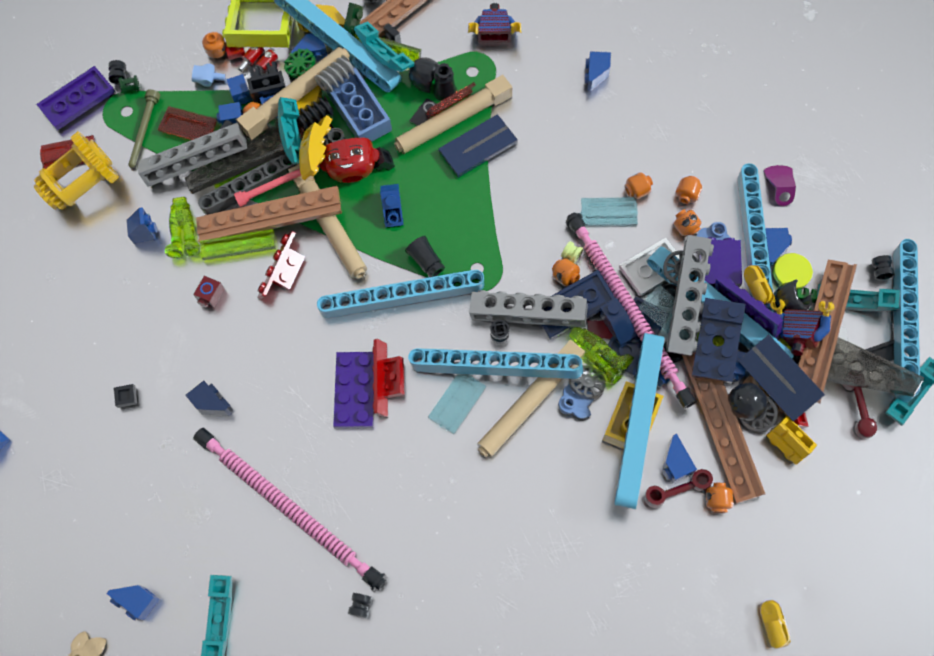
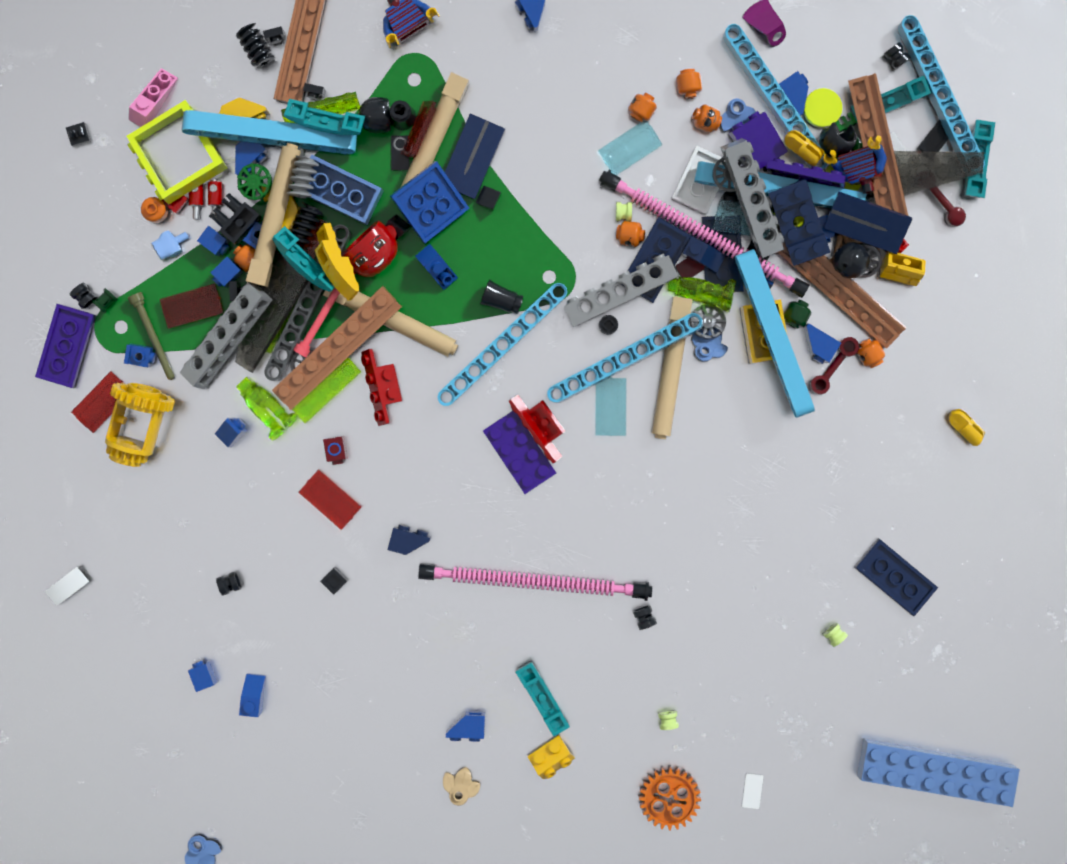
camera: 35 degrees left, 20 degrees up
dark green plate [344,2,364,39] -> none
none -> blue brick [124,343,156,368]
none -> black wheel [216,572,241,596]
none -> clear red piece [298,469,361,530]
none -> blue plate [390,161,470,243]
none -> black slope [476,186,501,211]
none -> dark green head [784,299,812,329]

